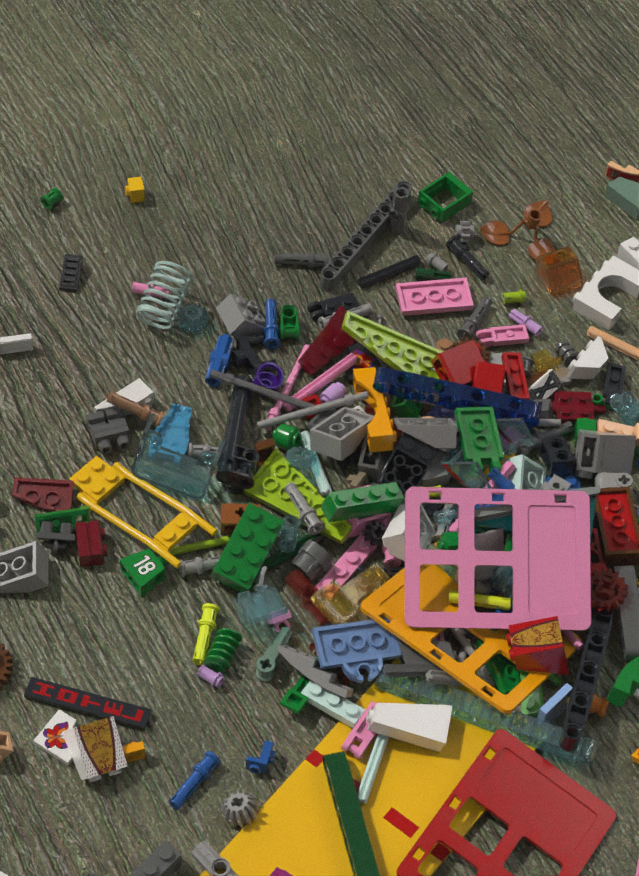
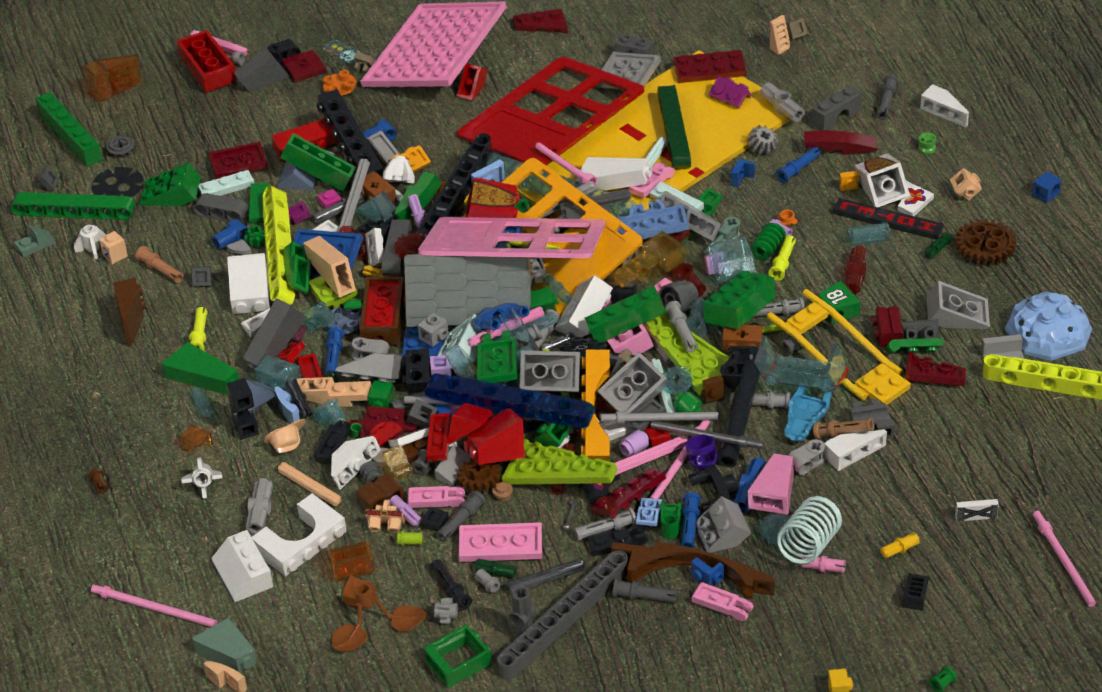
camera: 165 degrees left, 10 degrees down
none -> reddish brown brick [356,474,404,510]
none -> light nougat hips [366,500,405,533]
none -> red tile [369,422,404,447]
none -> lavender axle [408,194,425,230]
none -> black plate [421,507,449,531]
none -> lavender brick [430,355,452,386]
none -> bright pink piece [535,143,597,186]
none -> reddish brown slope [611,541,775,599]
none -> light blue slope [636,498,662,526]
none -> blue bracket [691,558,724,586]
none -> bright pink hinge [692,582,754,621]
none -> bright pink slope [748,453,794,515]
none -> orange plate [777,209,797,226]
none -> light grey piece [788,439,825,475]
none -> dark red slope [804,130,878,155]
none -> clear red piece [845,245,868,295]
none -> clear light blue panel [848,223,889,246]
none -> yellow axle [880,532,920,558]
none -> bright green wheel [918,132,936,154]
none -> dark green axle [924,232,952,259]

